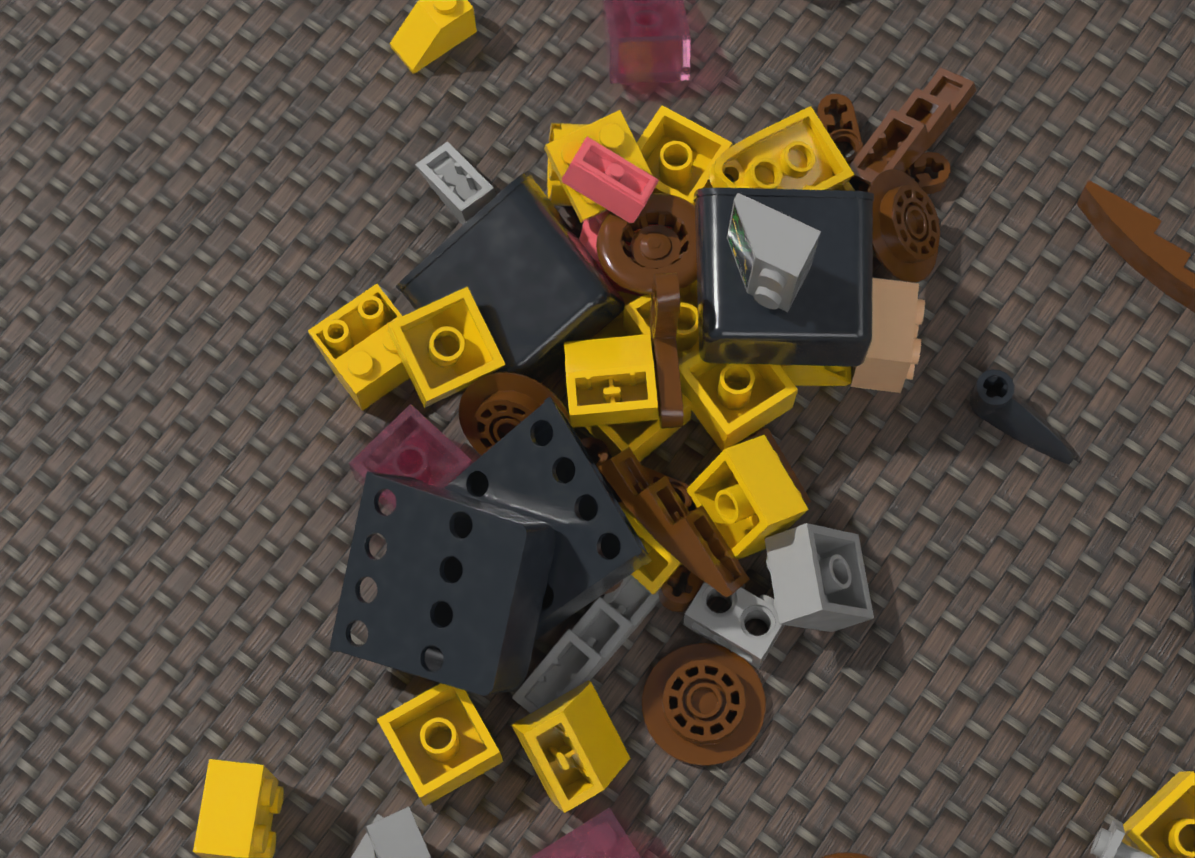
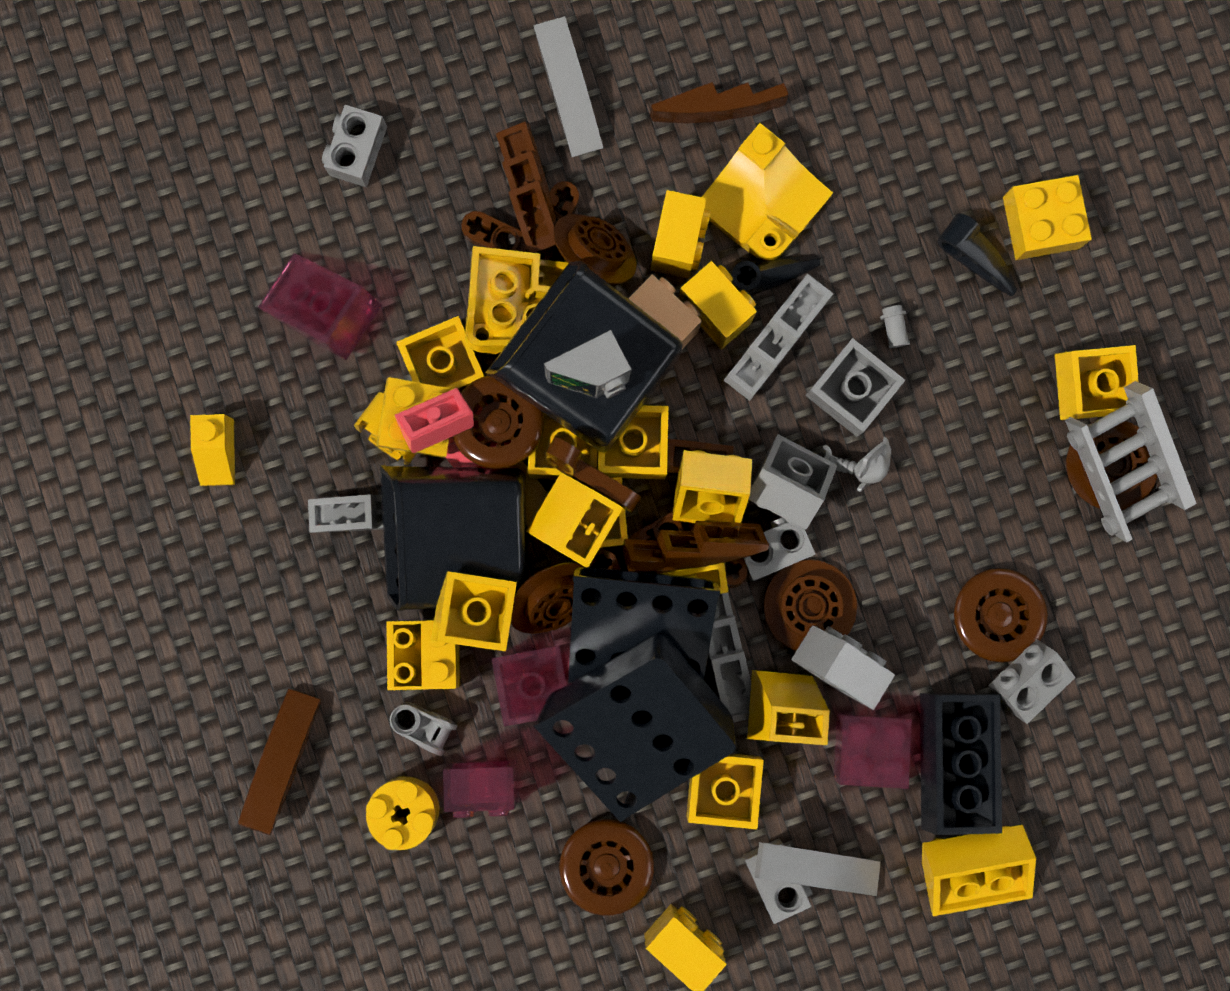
camera: 60 degrees left, 15 degrees up
none -> reddish brown slope [238,689,321,836]
none -> yellow brick [366,776,439,850]
none -> light grey piece [390,702,458,756]
none -> clear pink brick [443,760,518,818]
none -> light grey slope [533,16,603,157]
none -> reddish brown wheel [559,819,654,916]
none -> yellow brick [651,190,711,279]
none -> yellow brick [678,261,757,350]
none -> yellow slope [702,123,833,261]
none -> light grey slope [724,274,833,401]
none -> light grey brick [791,625,895,710]
none -> light grey brick [805,338,905,437]
none -> light grey piece [823,437,891,492]
none -> light grey pin [880,305,910,348]

